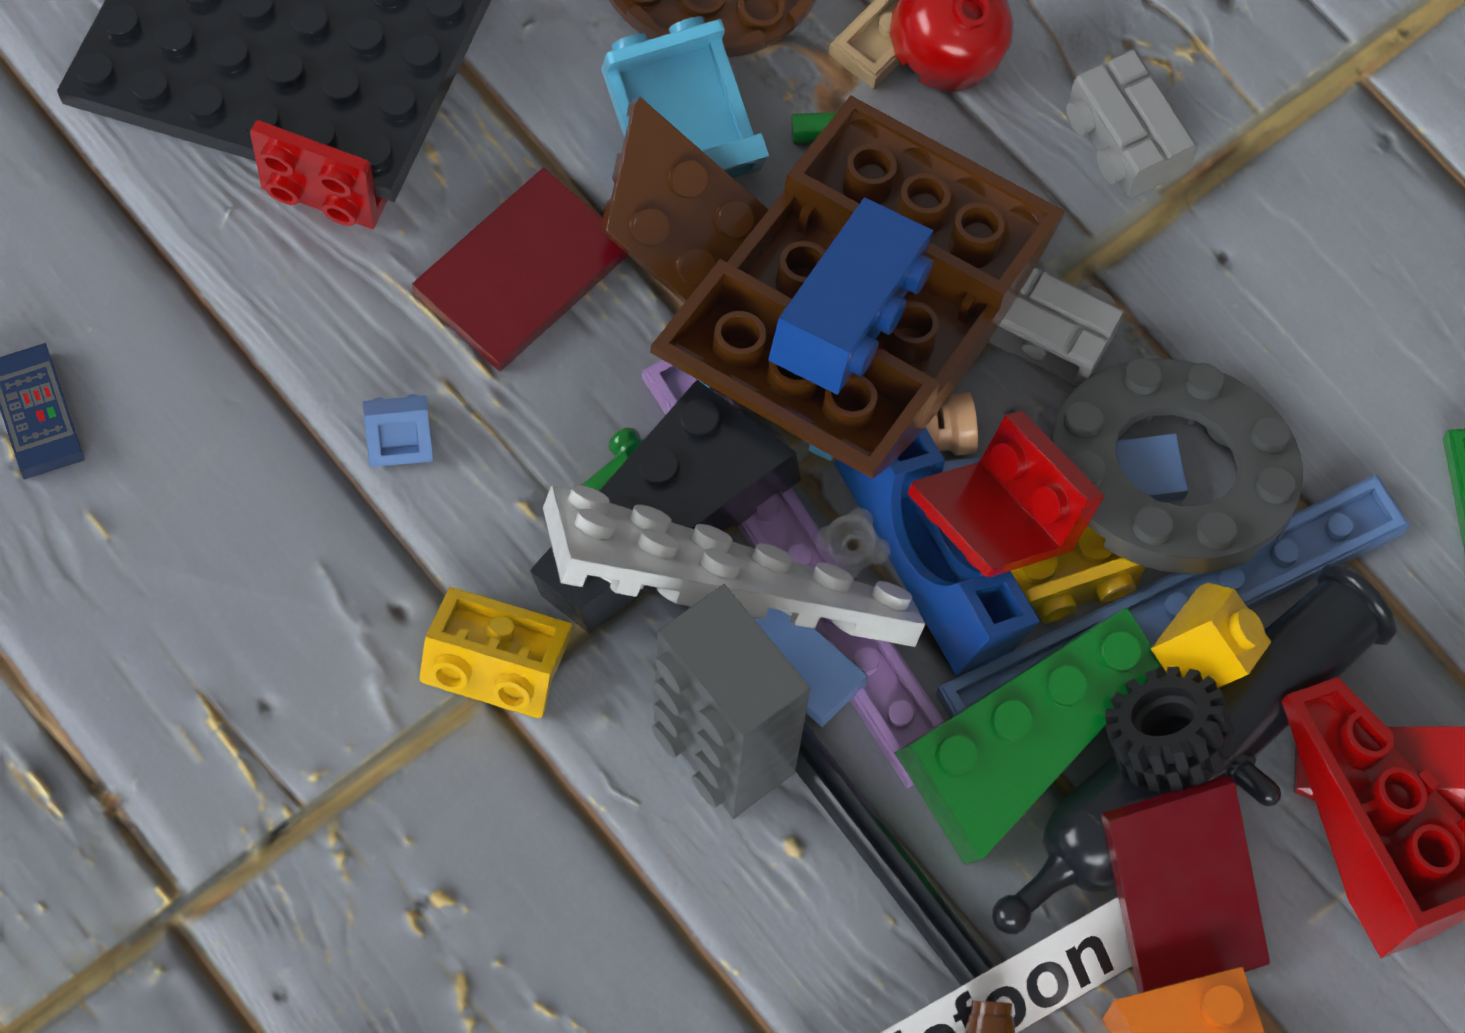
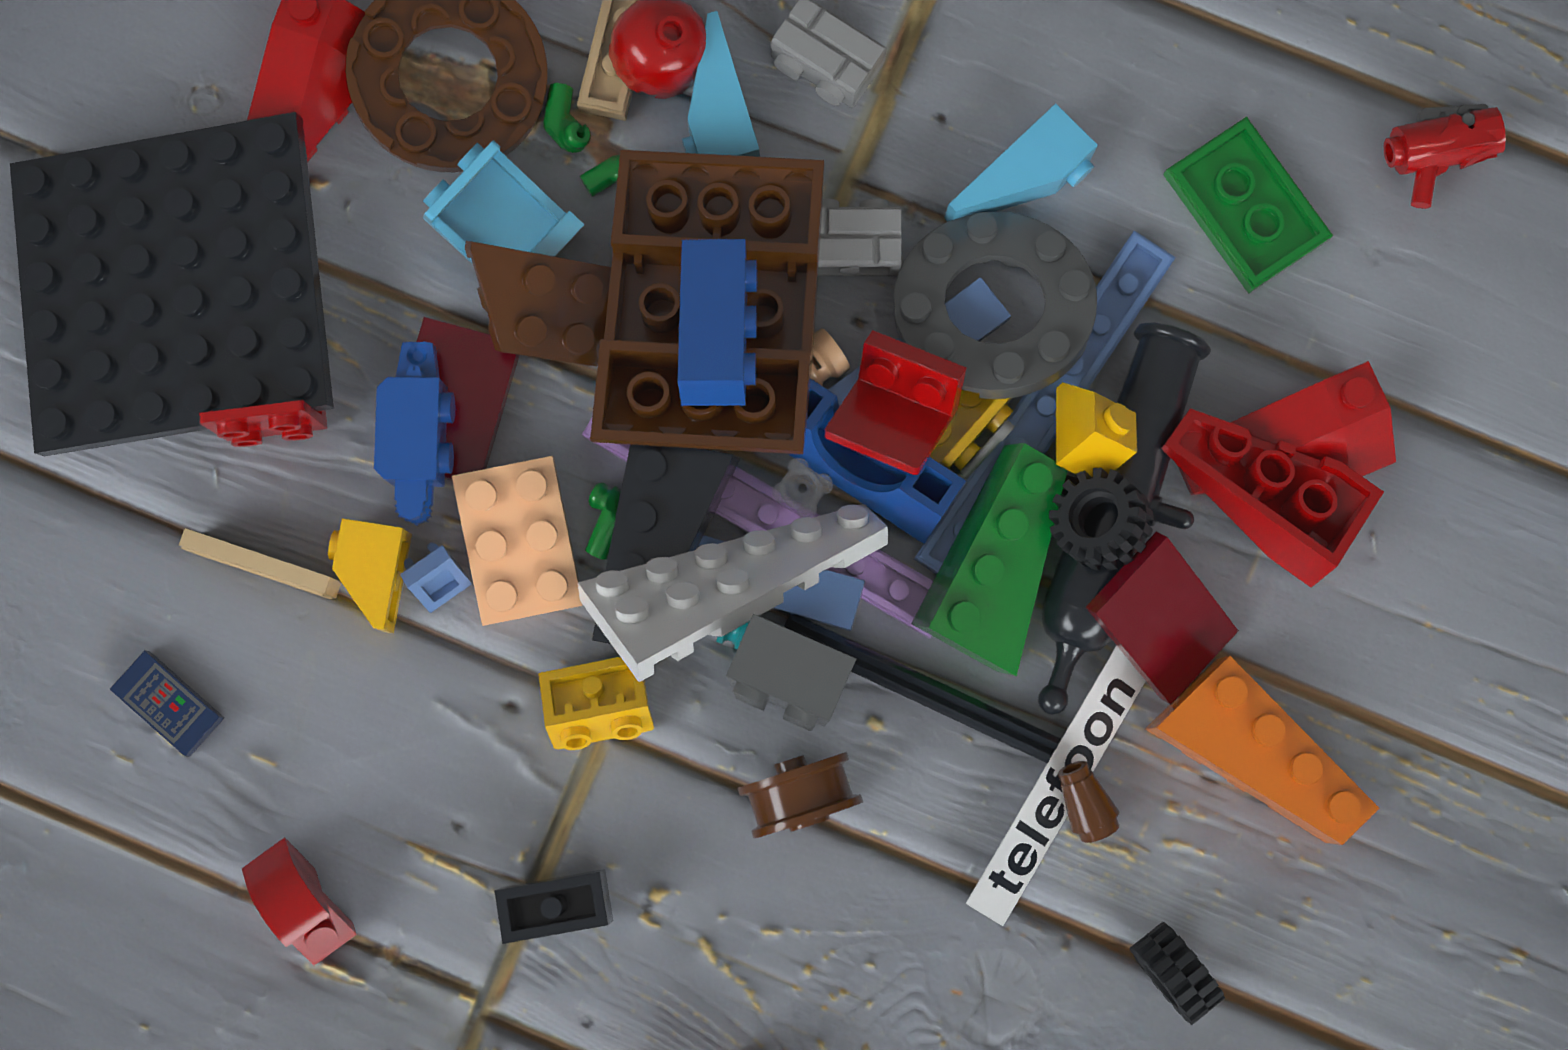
camera: 25 degrees left, 15 degrees up
none -> tan tile [179,528,342,600]
none -> red brick [242,837,357,966]
none -> yellow slope [328,518,412,633]
none -> blue hinge [374,342,455,526]
none -> light nougat plate [452,456,583,626]
none -> black brick [494,869,614,944]
none -> green arm [543,83,591,153]
none -> medium azure slope [682,11,760,157]
none -> reddish brown wheel [737,752,863,838]
none -> medium azure slope [944,103,1098,222]
none -> light grey hinge [957,420,1015,480]

